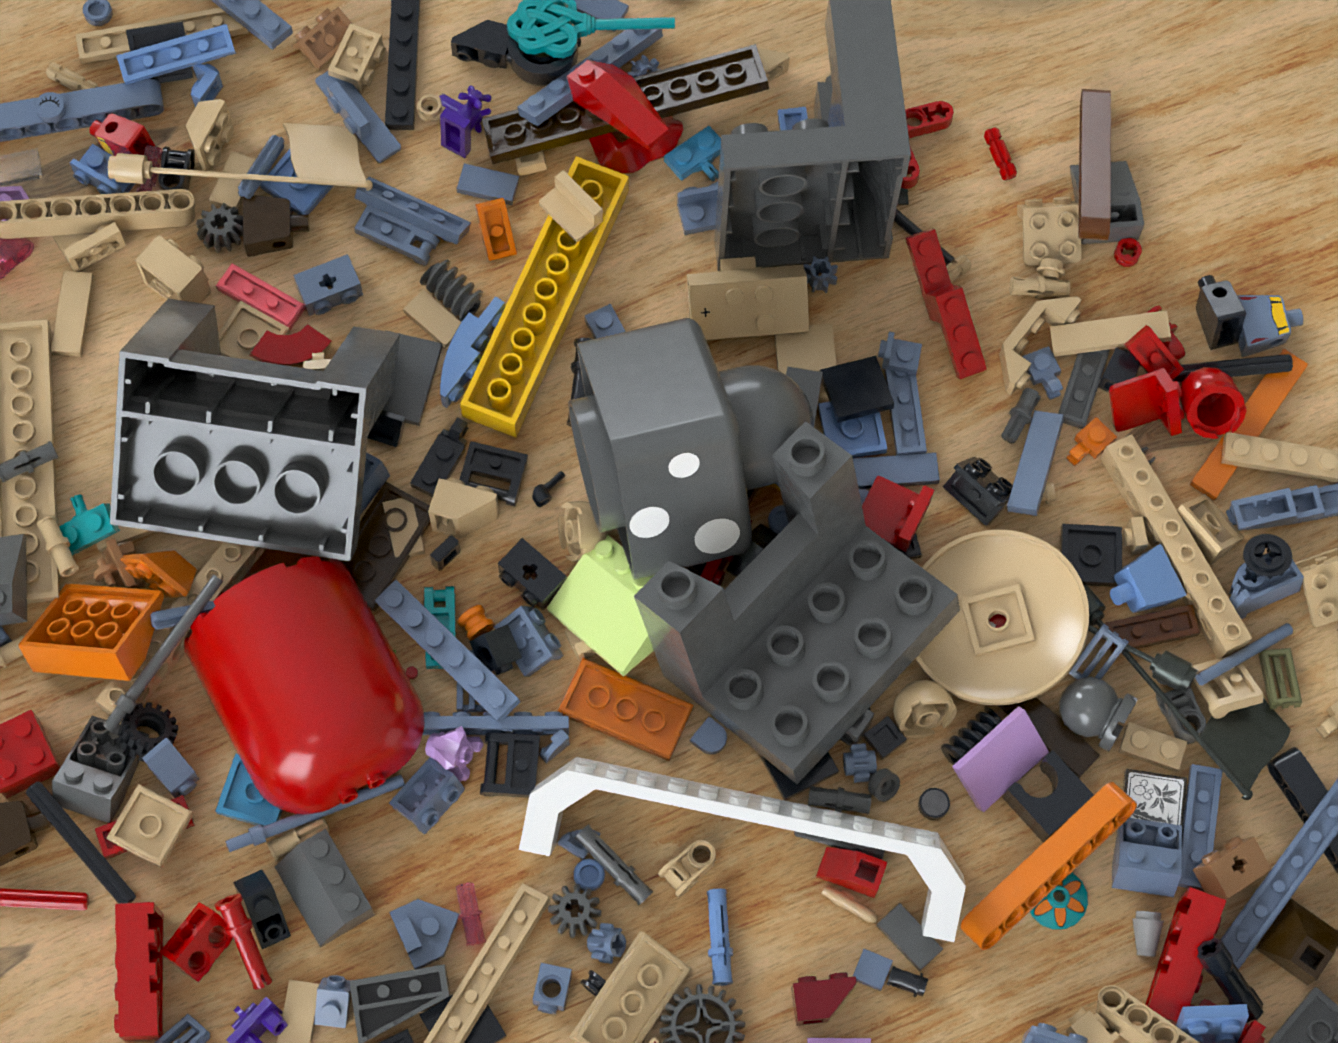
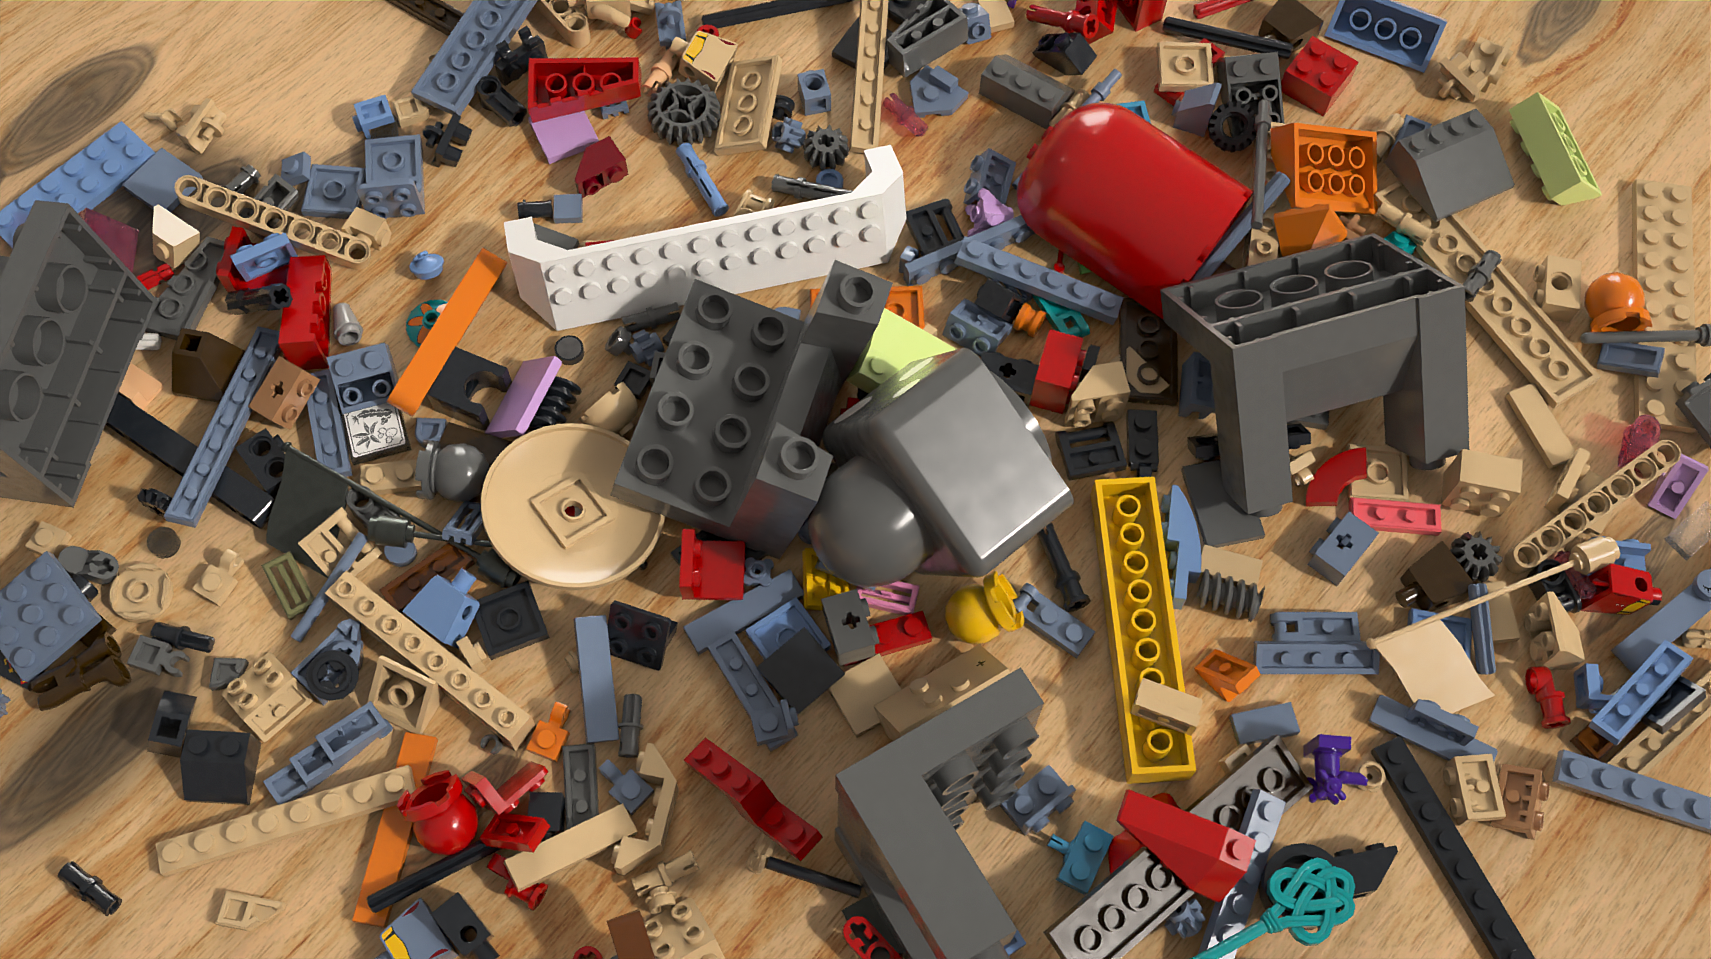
camera: 155 degrees right, 5 degrees down
none -> black brick [235,428,285,499]
none -> medium blue hat [409,251,444,280]
none -> sand blue tile [415,418,448,448]
none -> red brick [1029,329,1086,414]
none -> red connector [1525,666,1571,729]
none -> reddish brown tile [1570,723,1615,760]

